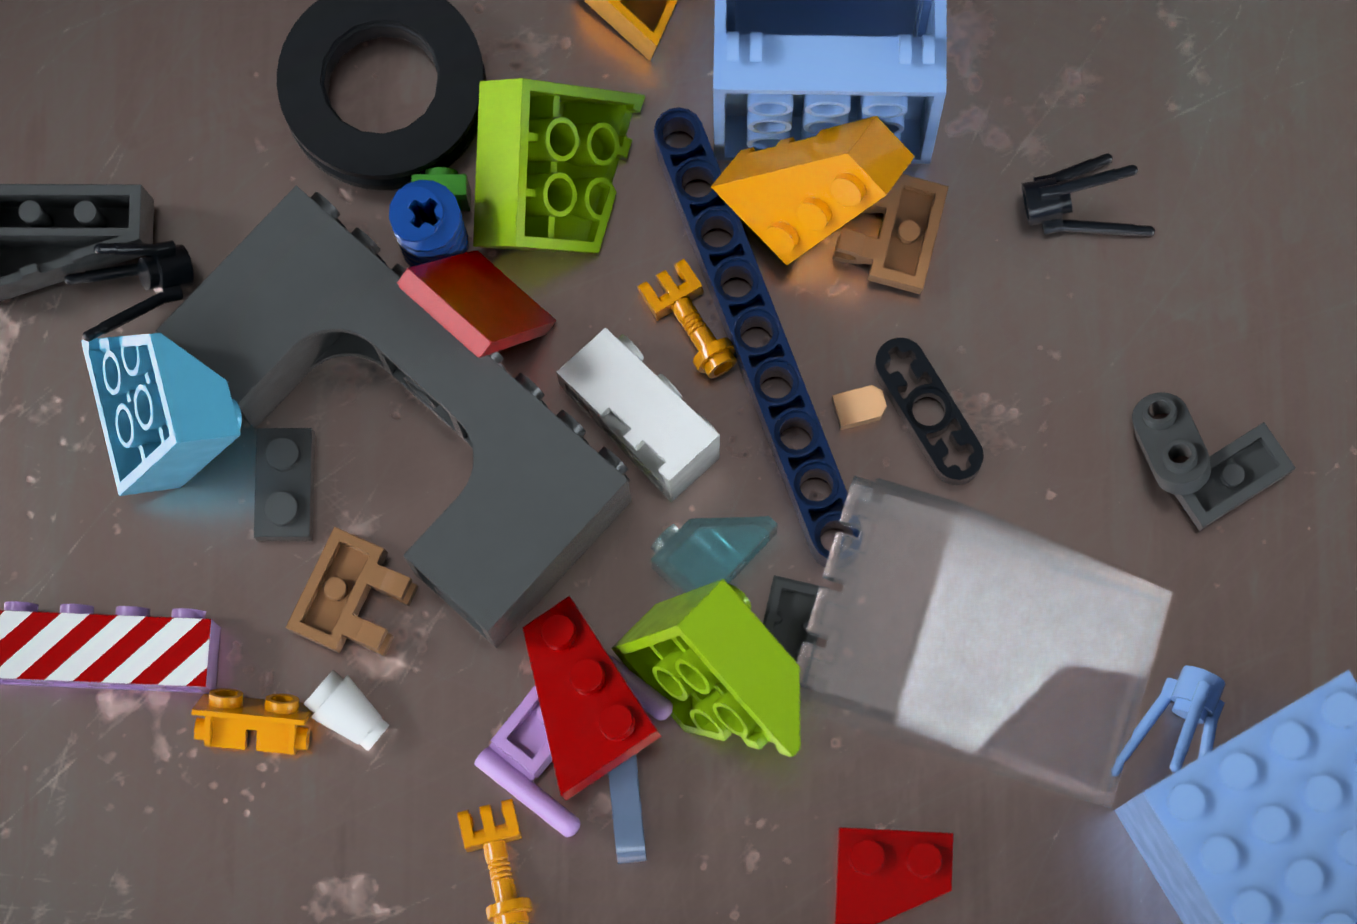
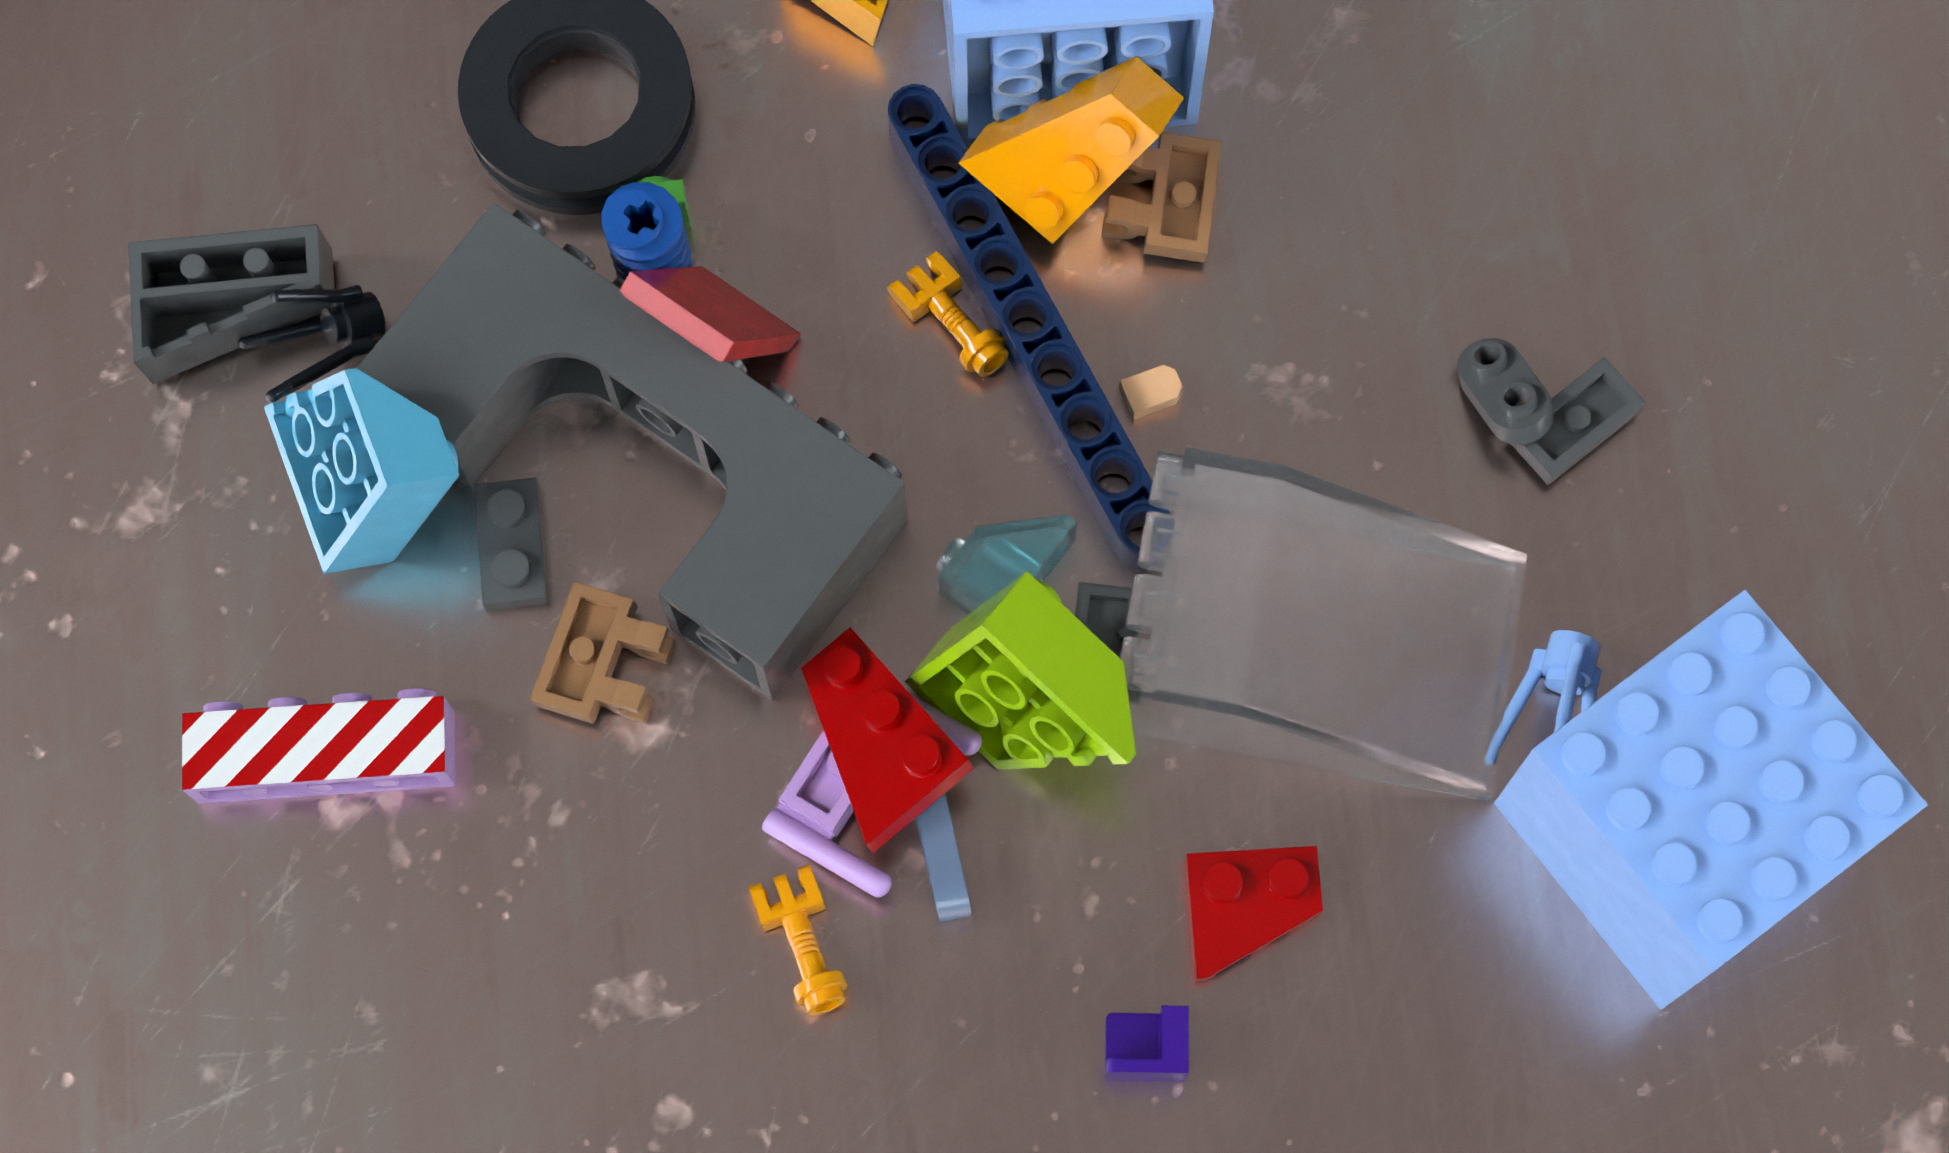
camera: 10 degrees left, 5 degrees down
light orange hinge [191,688,313,755] -> none
white cone [304,670,390,751] -> none
lime wedge [473,78,645,253] -> none
white wedge [556,327,720,502] -> none
black beam [874,338,984,485] -> none
black plant [1022,153,1155,237] -> none

